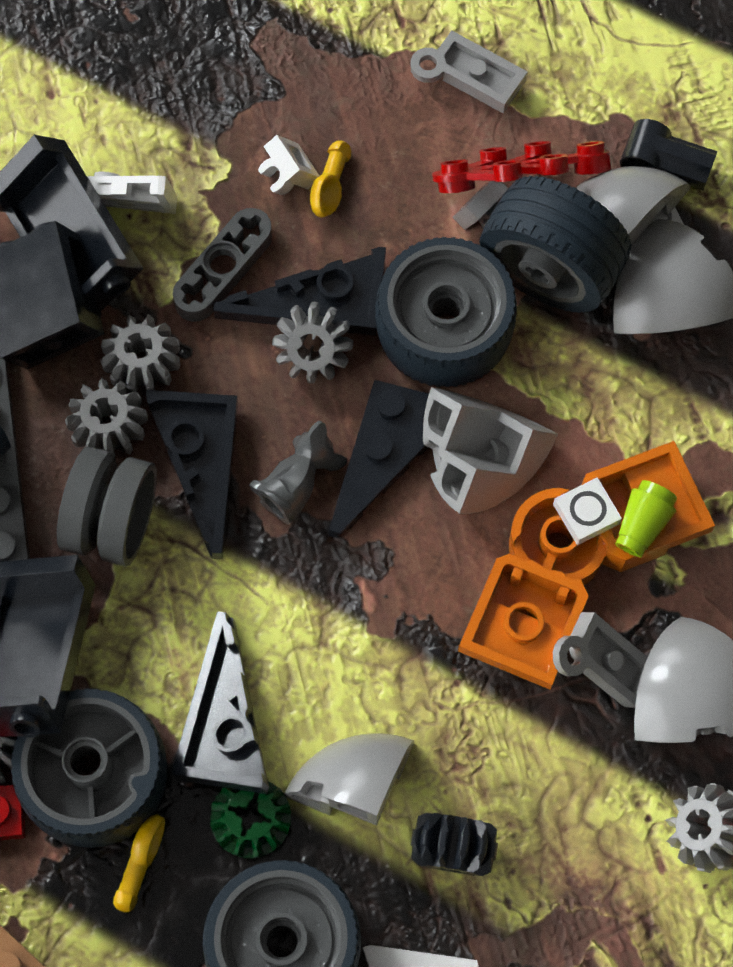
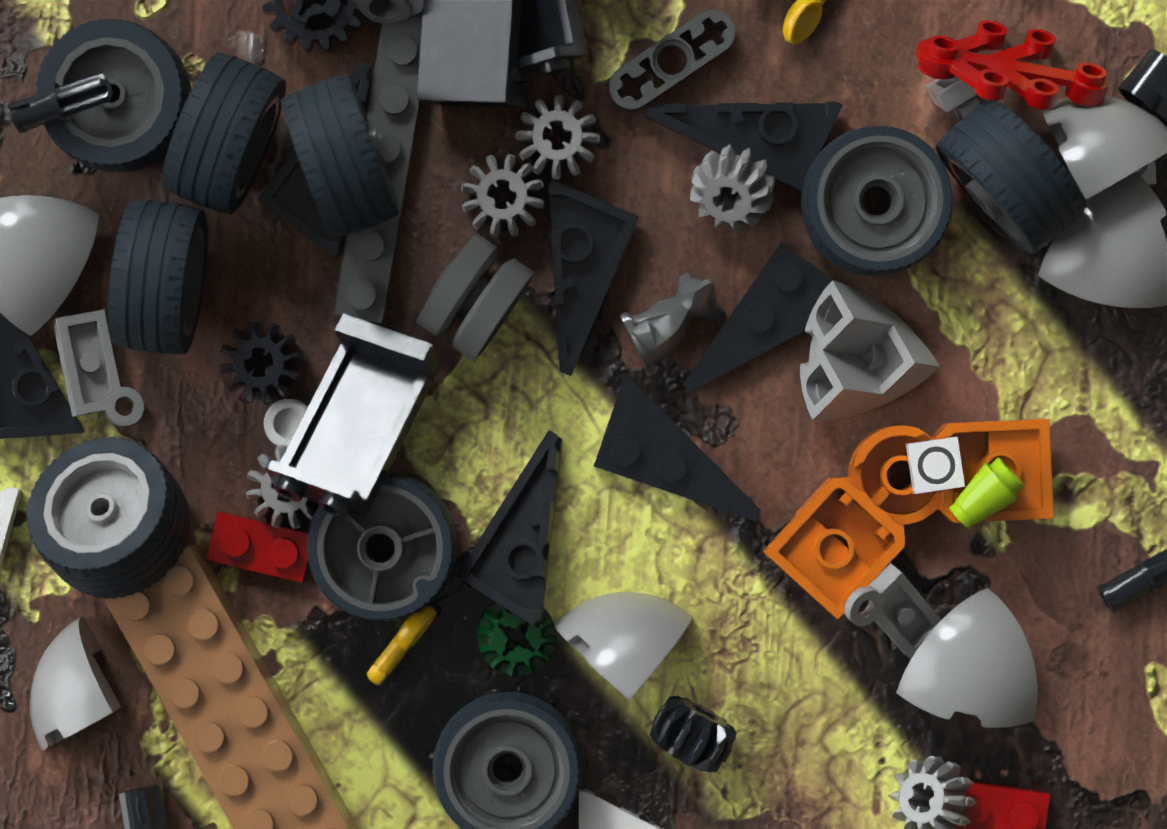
camera: 20 degrees right, 20 degrees up
none -> black wing [594,376,761,522]

